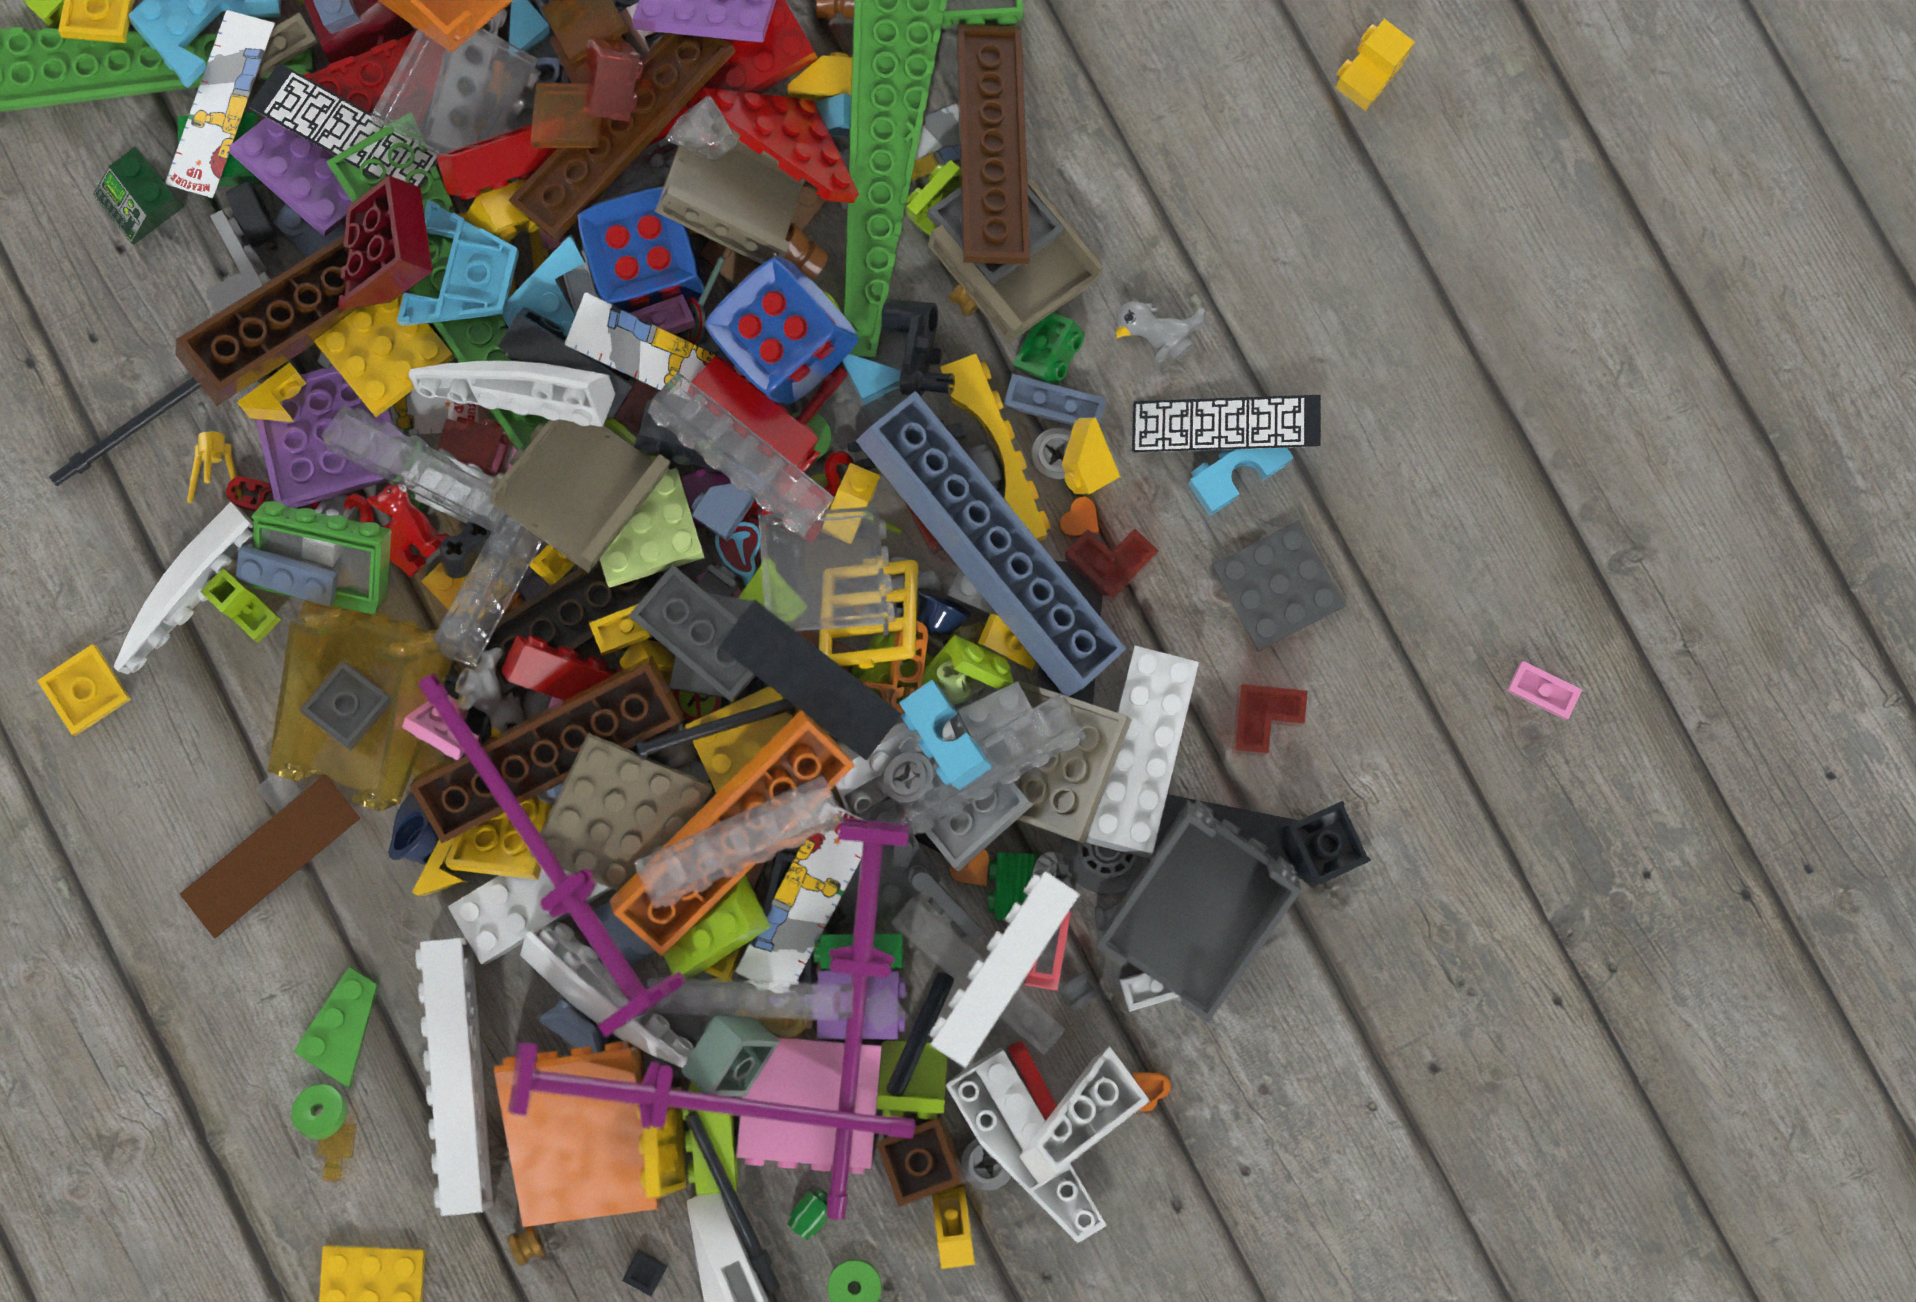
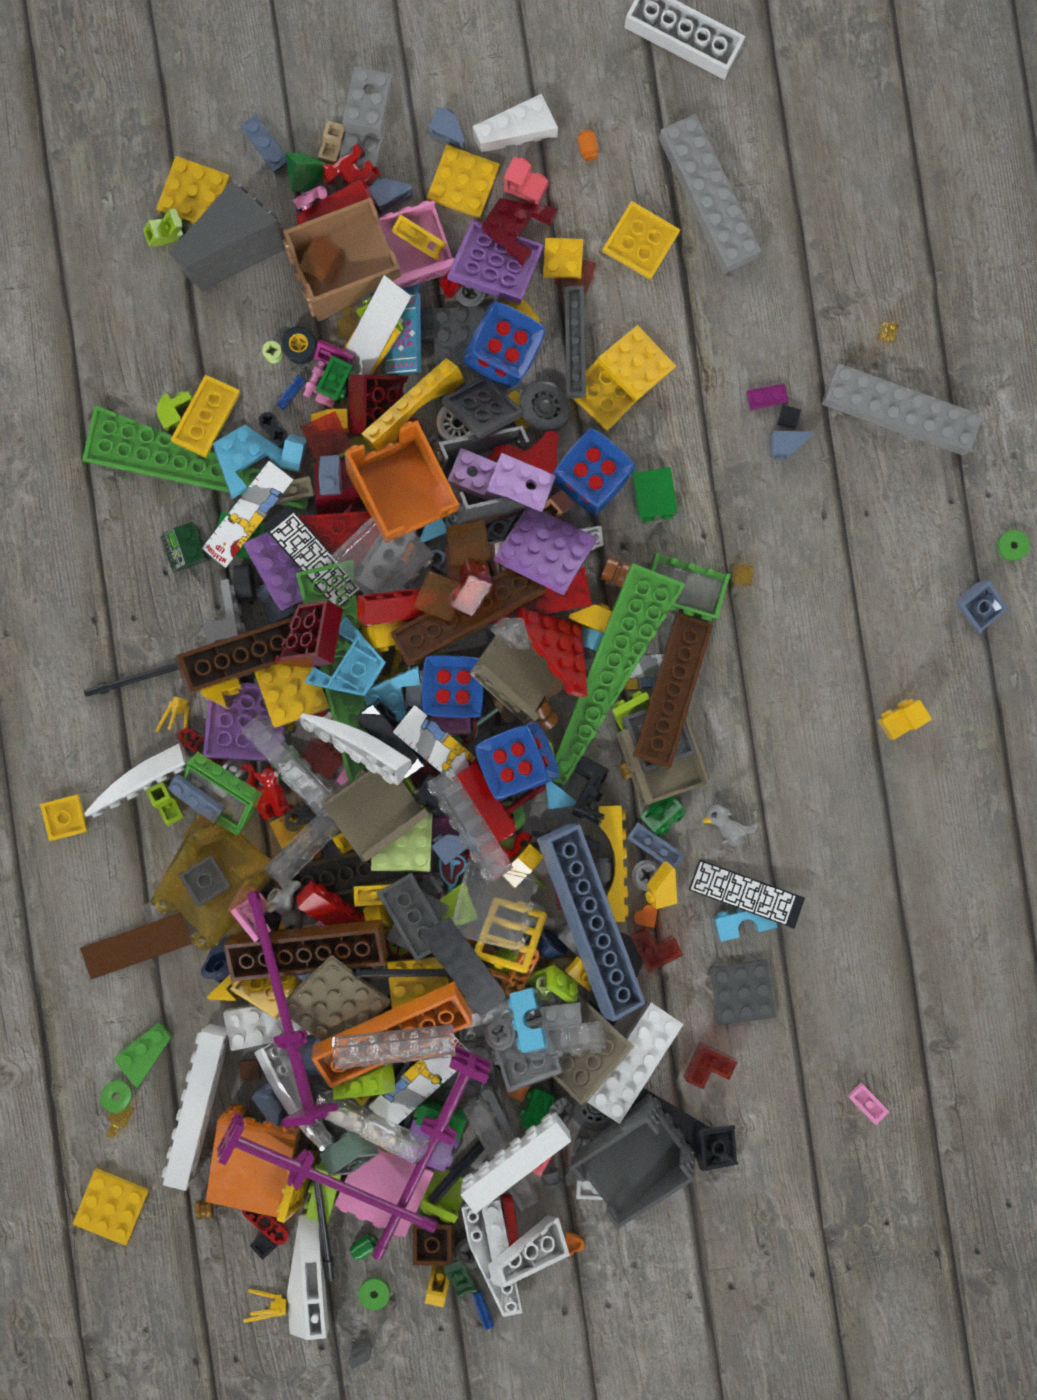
camera: 15 degrees right, 5 degrees up
none -> reddish brown tile [239,1059,261,1081]
none -> red beam [242,1210,289,1245]
none -> dark green plate [444,1260,478,1298]
none -> blue axle [473,1290,494,1330]

